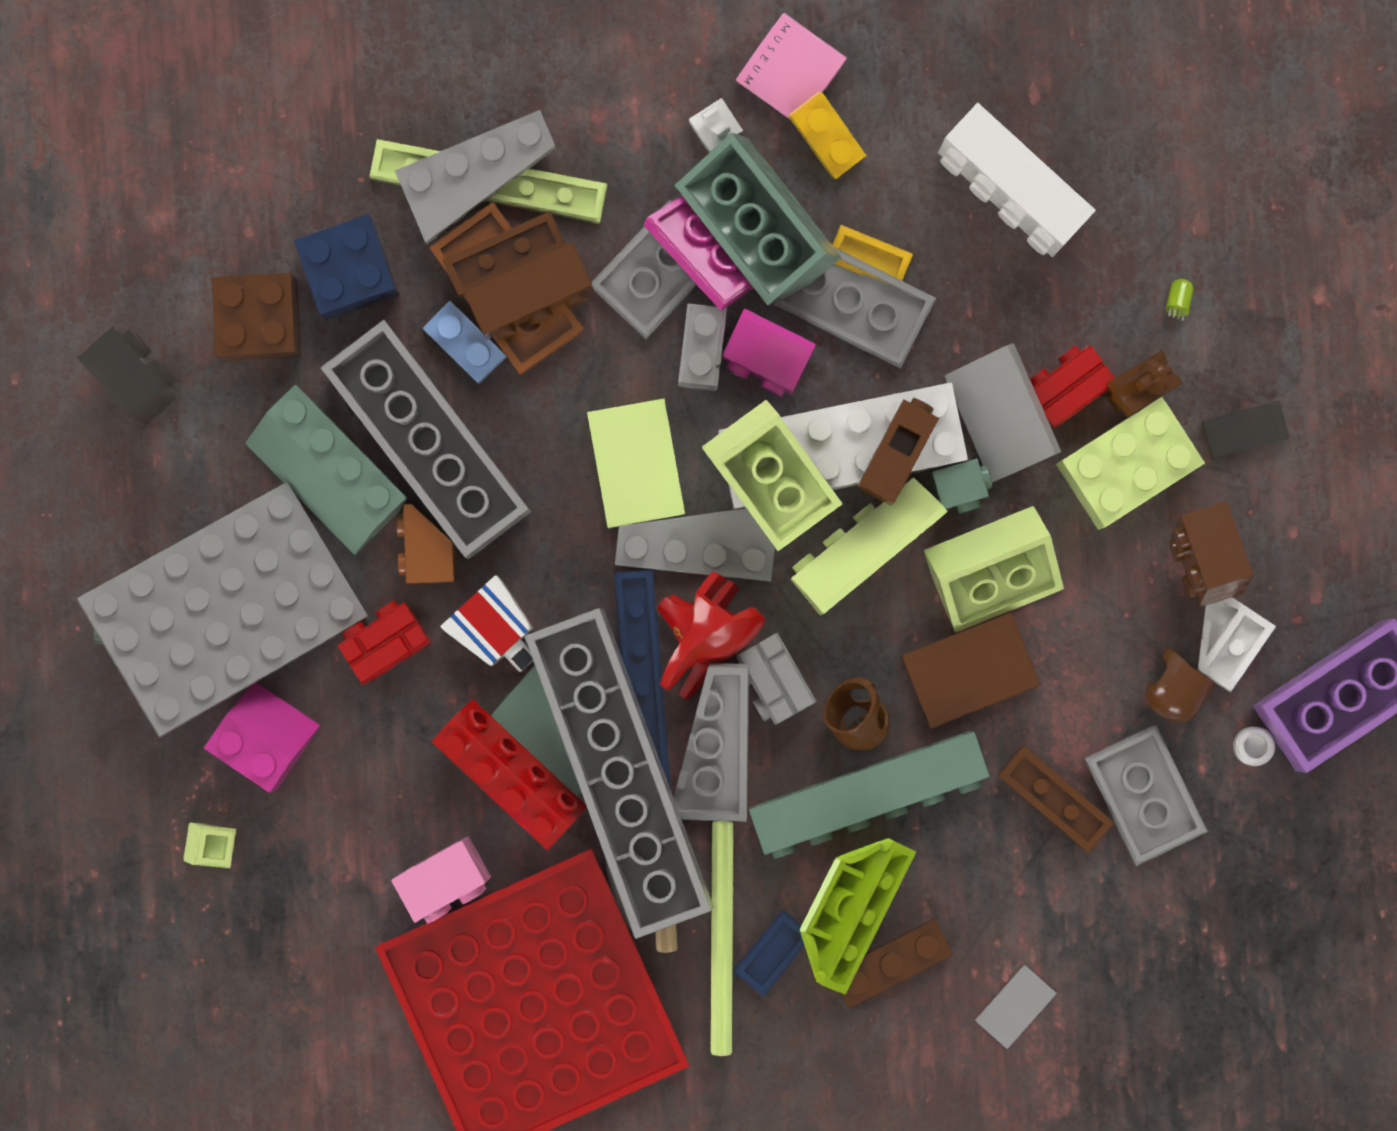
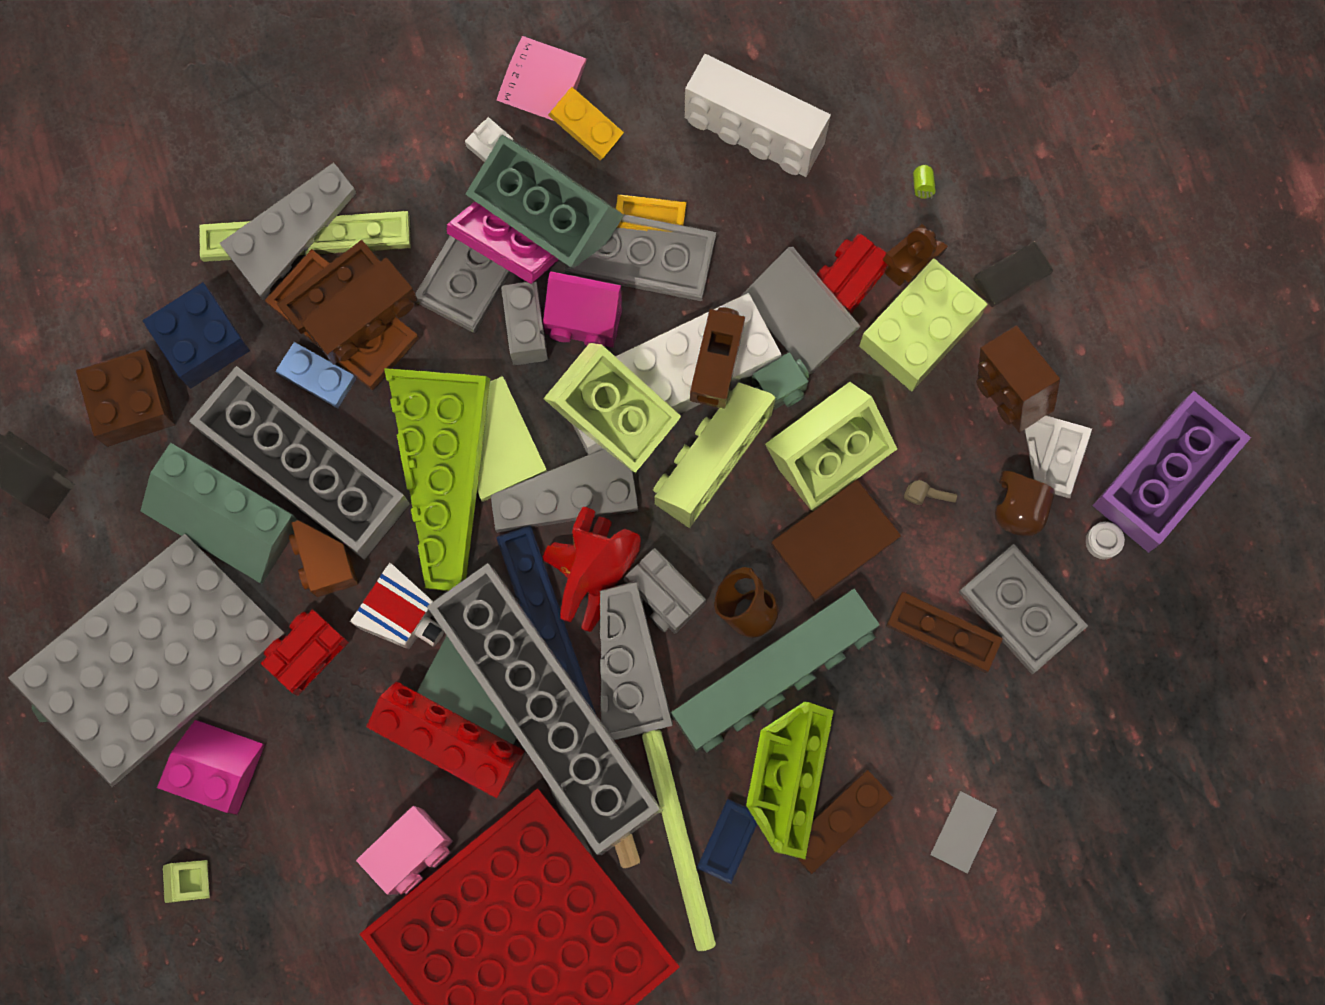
camera: 10 degrees left, 10 degrees down
none -> lime wing [384,368,490,591]
none -> dark tan hand [904,480,957,505]

